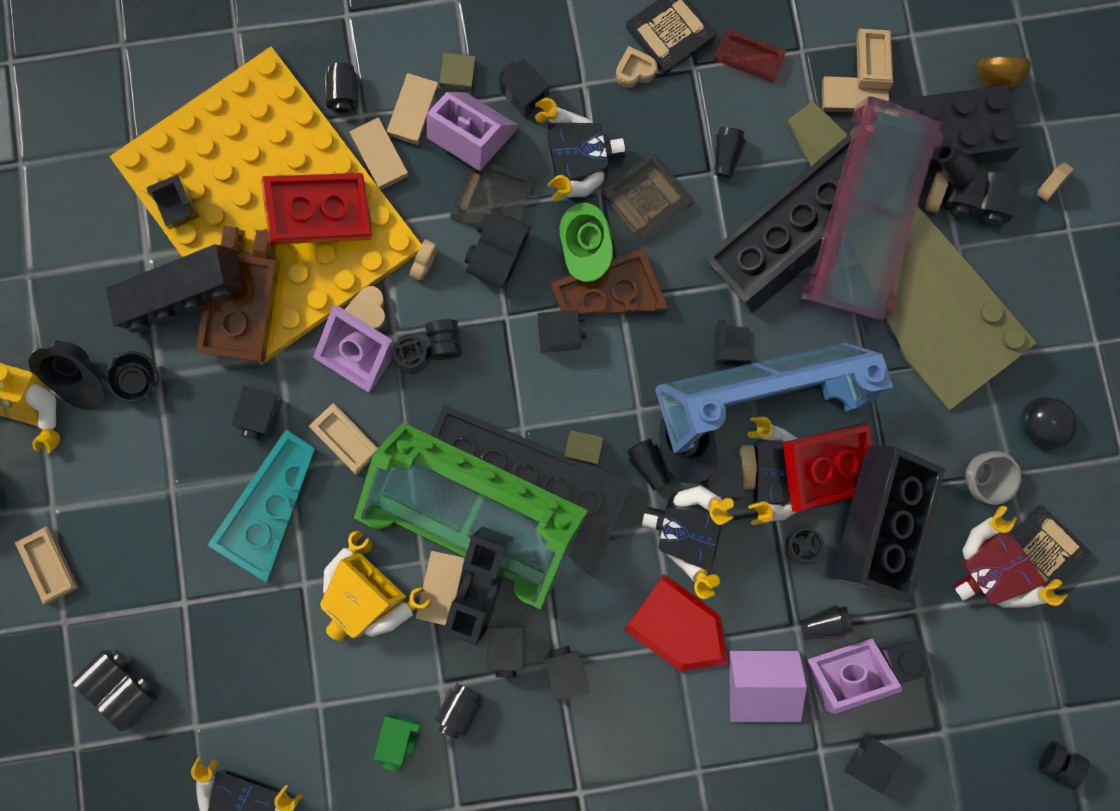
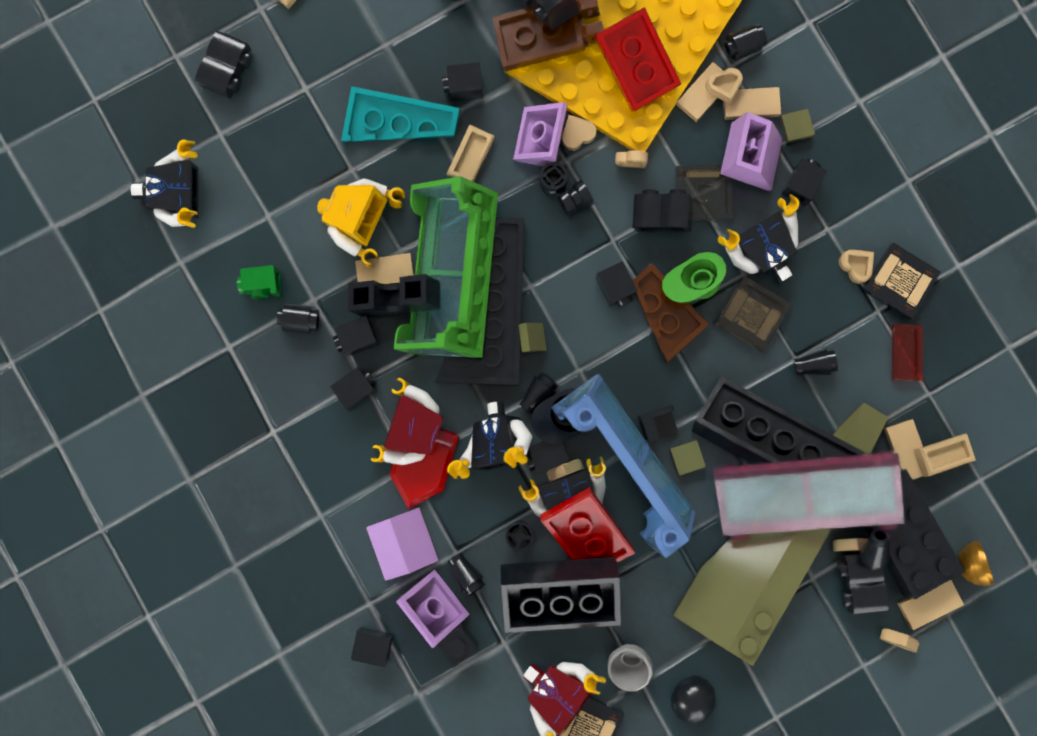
camera: 75 degrees right, 5 degrees up
none -> dark red torso [371,378,455,465]
none -> olive tile [669,440,706,476]
none -> tan tile [706,68,743,104]
none -> tan tile [897,580,964,630]

